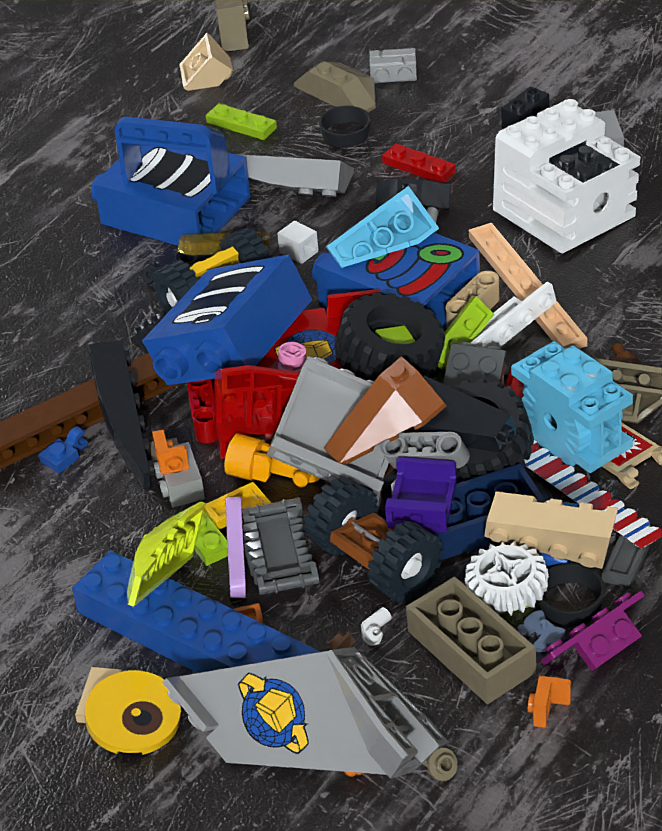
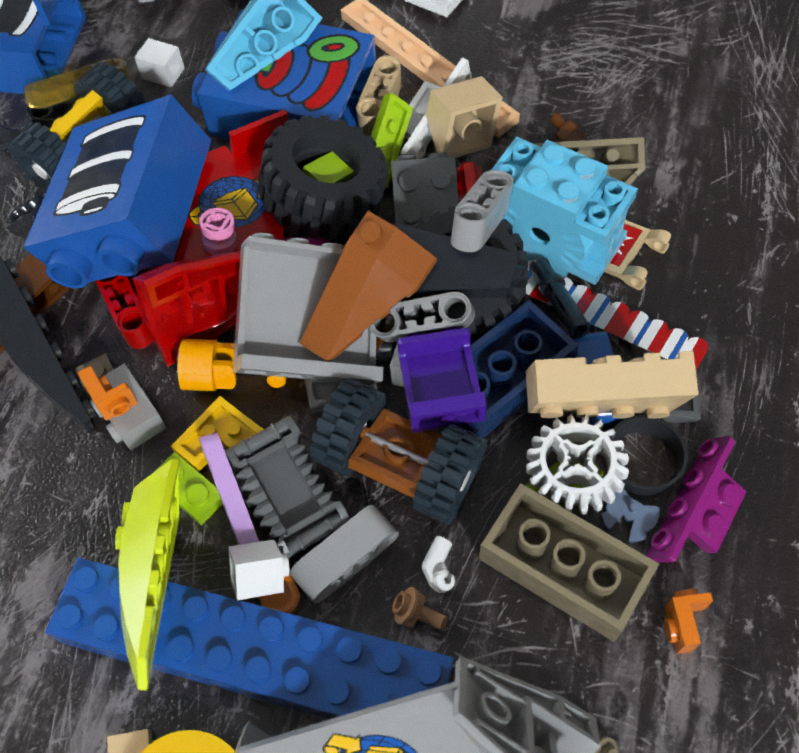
camera: 20 degrees left, 20 degrees up
none -> white brick [228,540,289,600]
none -> light grey beam [290,504,399,604]
none -> tan slope [426,76,503,158]
none -> light grey beam [451,170,514,252]
none -> black pin [529,256,591,339]

